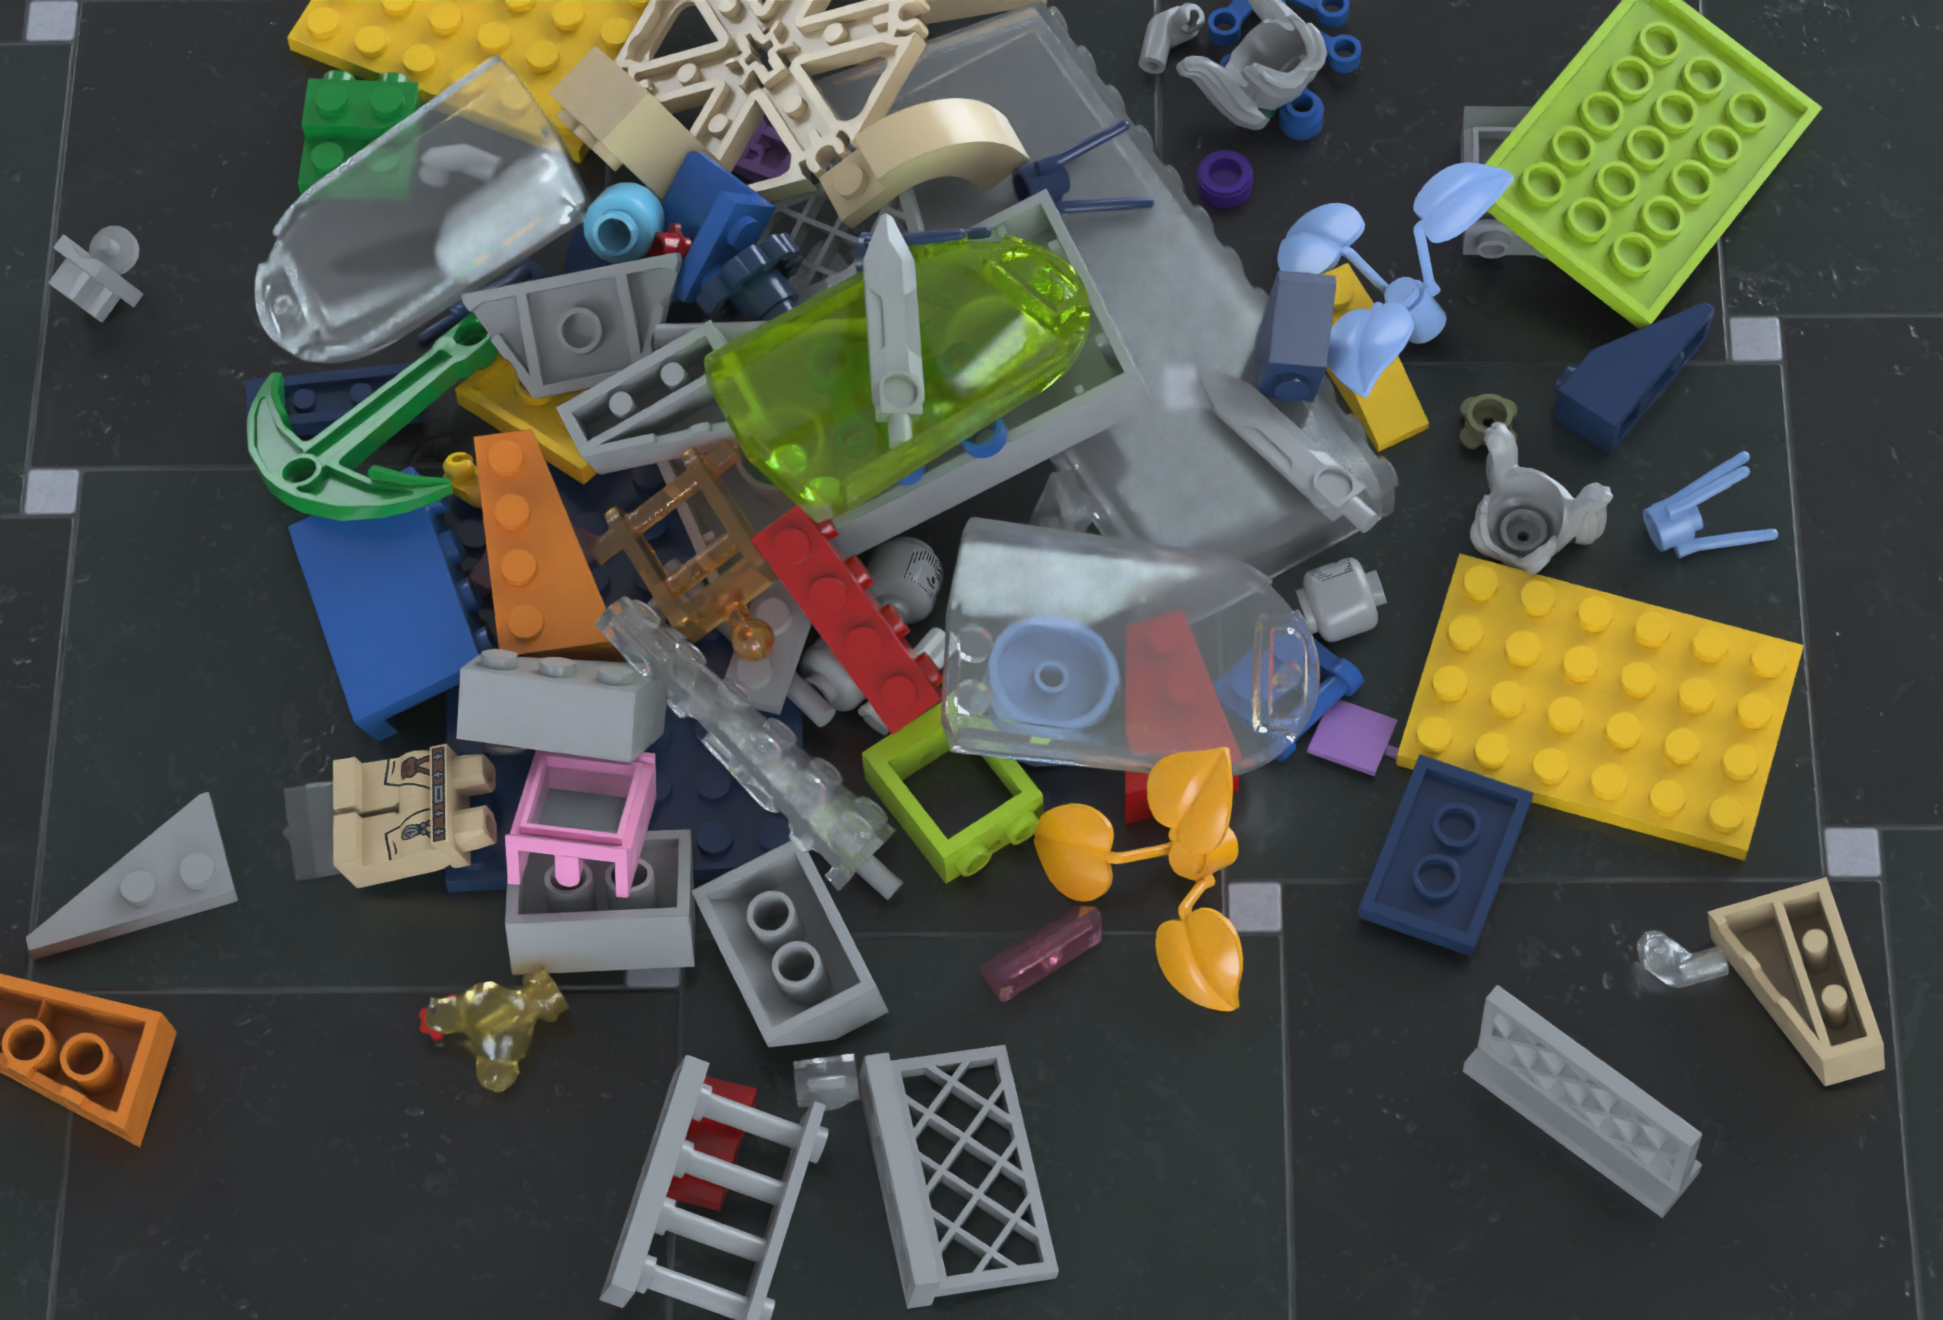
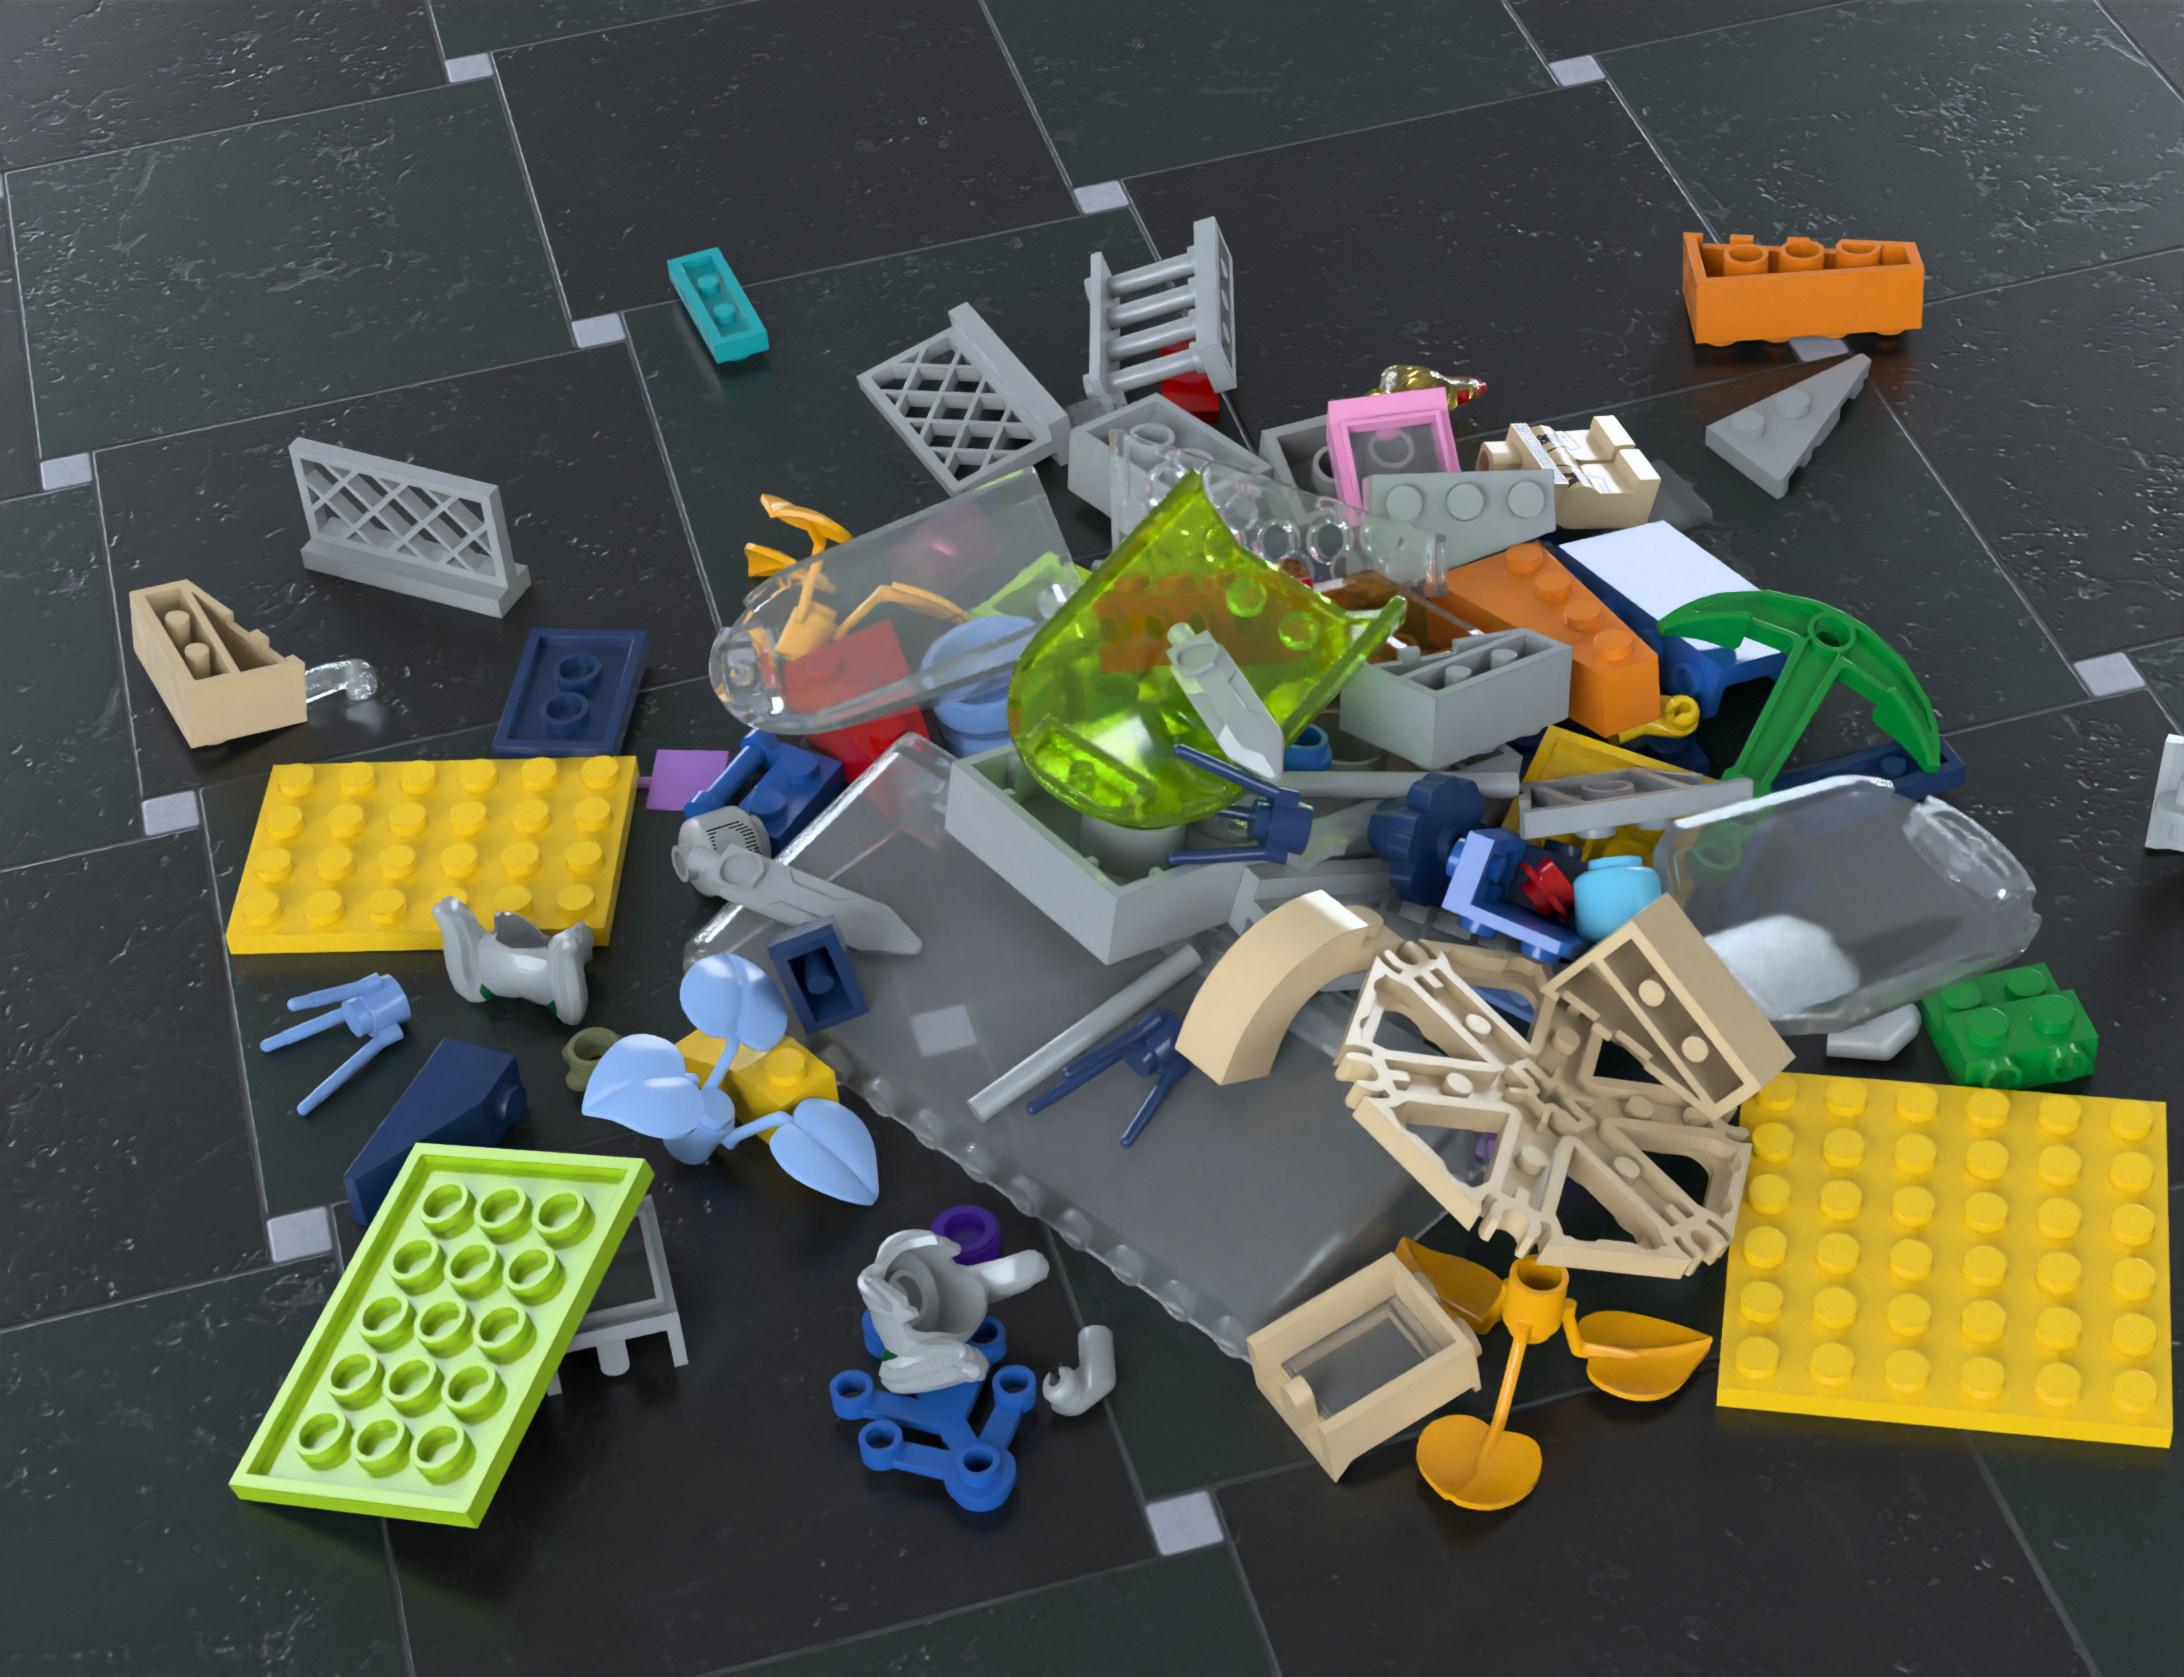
camera: 165 degrees right, 20 degrees down
none -> light grey bar [967,943,1203,1124]

